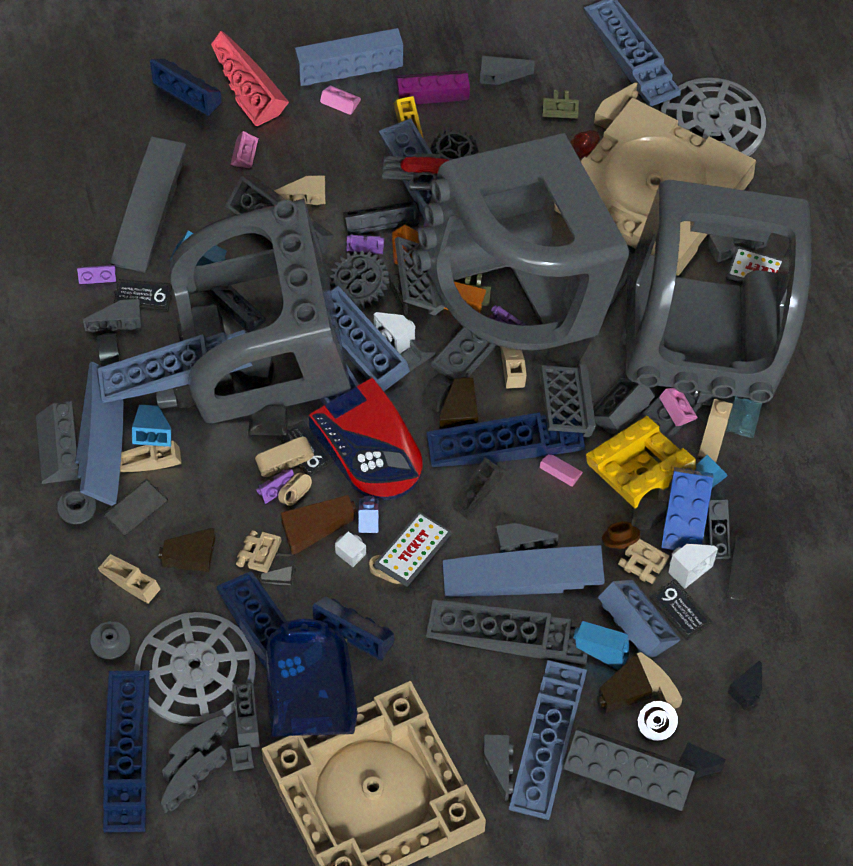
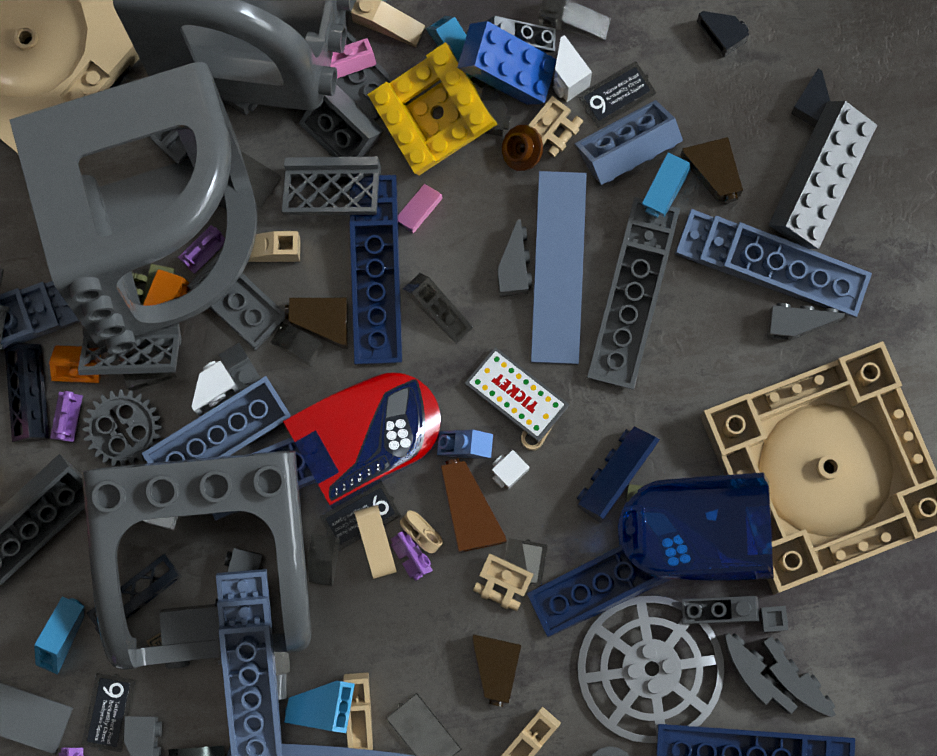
camera: 80 degrees left, 20 degrees up
tan slope [637,652,682,709] -> none
piece [637,700,678,741] -> none

